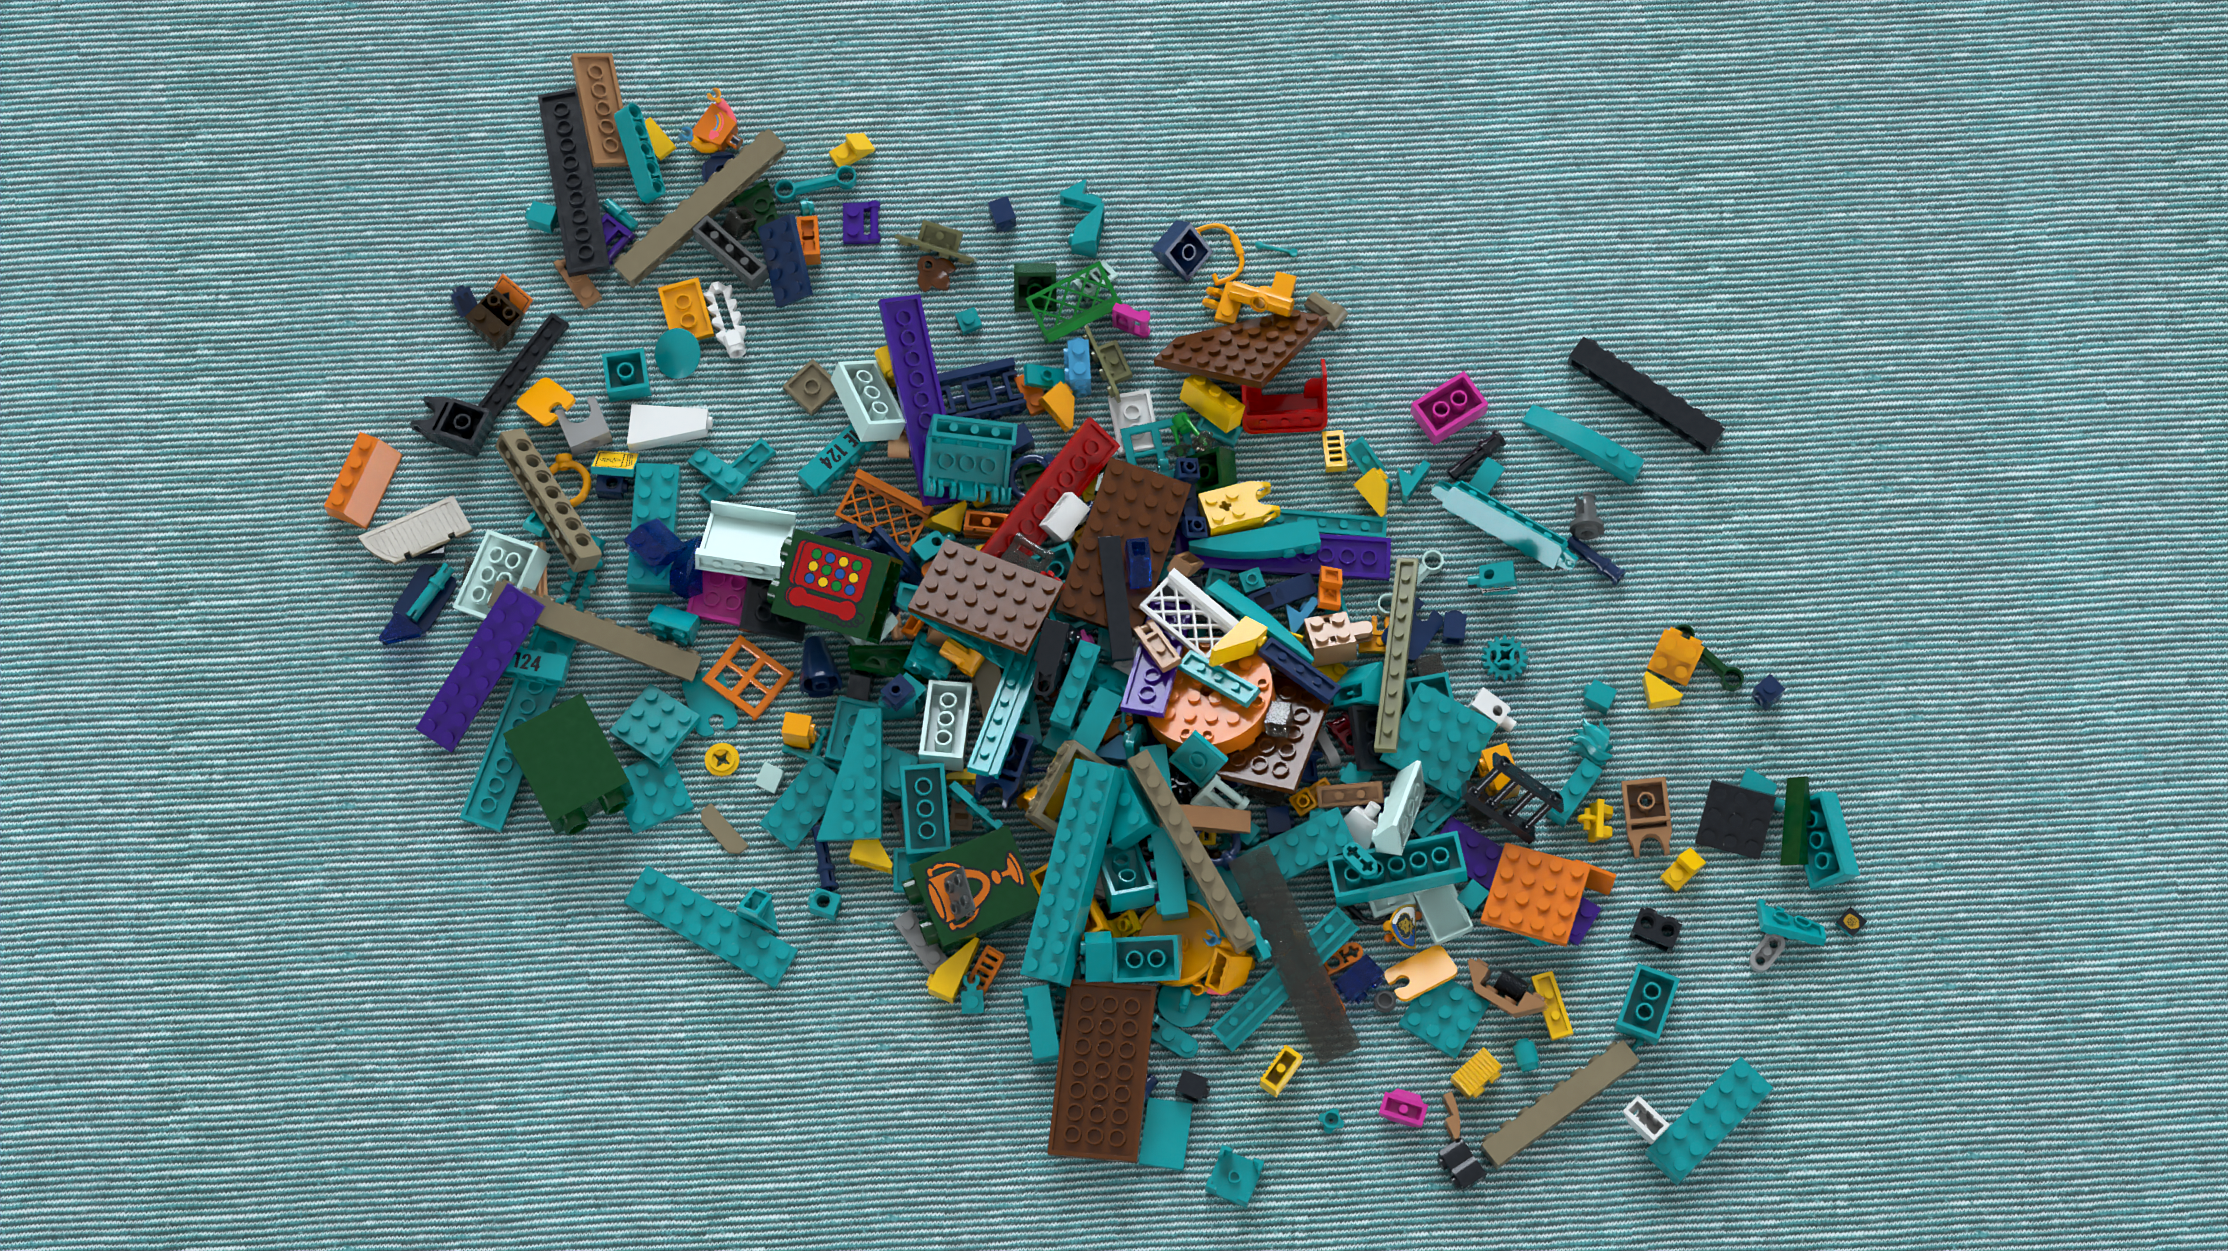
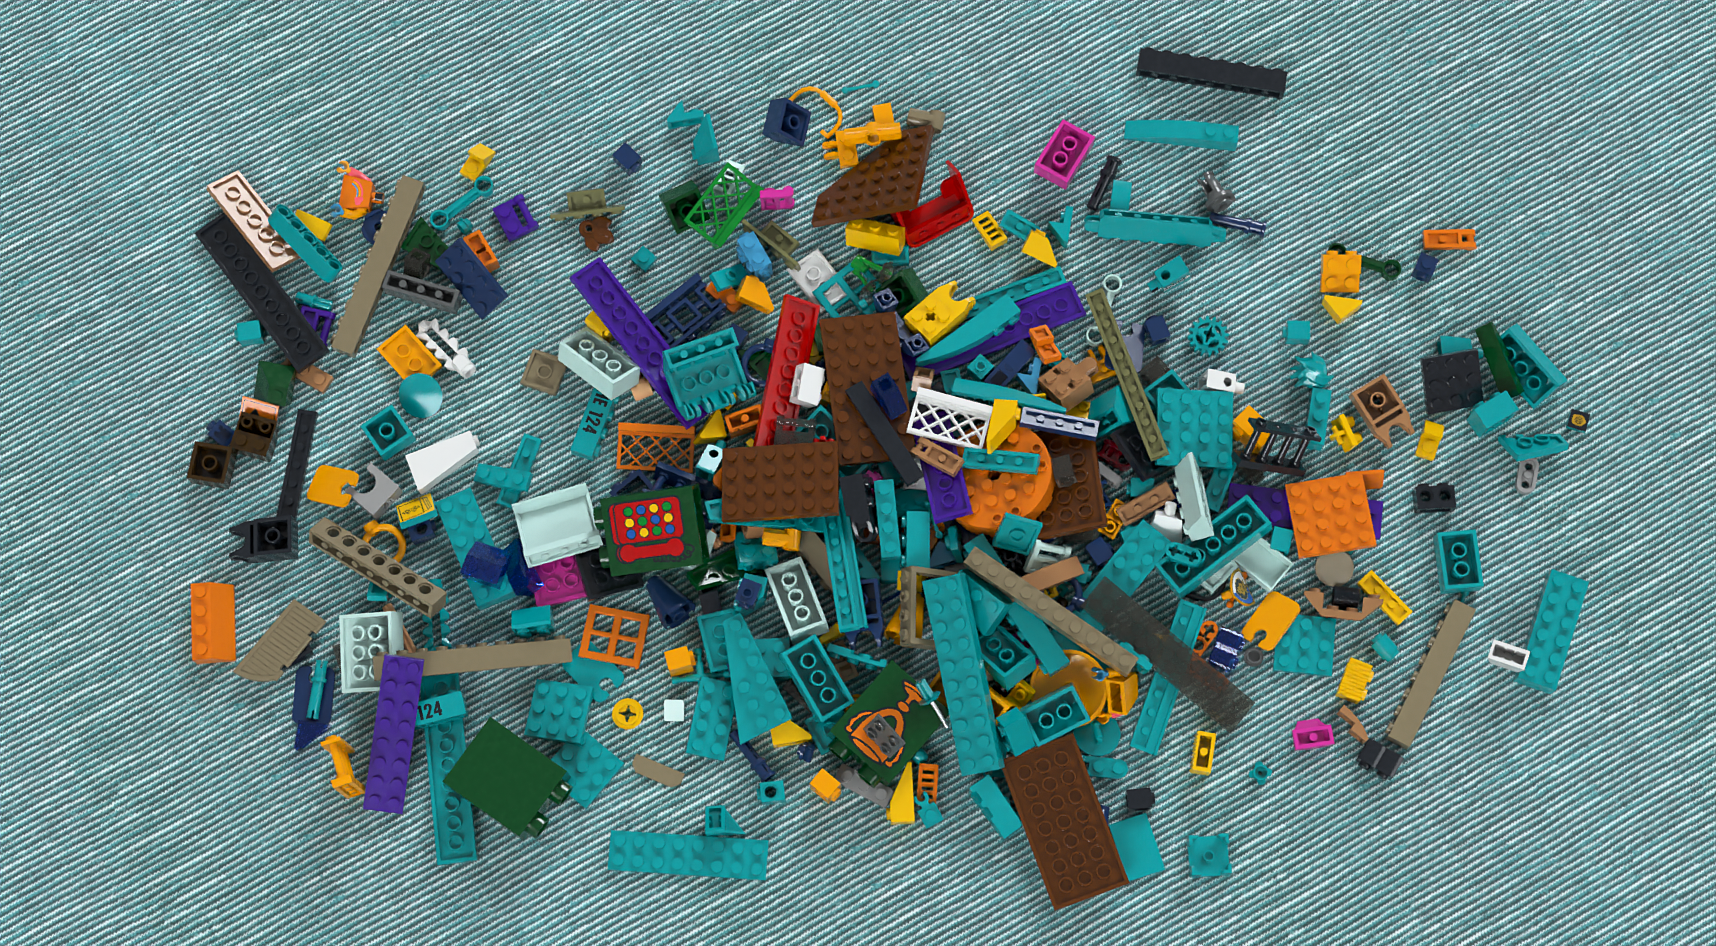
camera: 25 degrees left, 5 degrees up
none -> dark brown brick [186,441,237,489]
none -> dark green slope [254,360,296,407]
none -> light orange fence [320,735,366,799]
none -> dark blue plate [797,741,815,763]
none -> light orange brick [810,768,841,804]
none -> teal hinge [911,748,928,764]
none -> teal piece [915,678,949,729]
none -> dark tan tile [1315,552,1354,587]
none -> orange plate [1422,229,1477,250]
none -> teal brick [1466,391,1519,438]

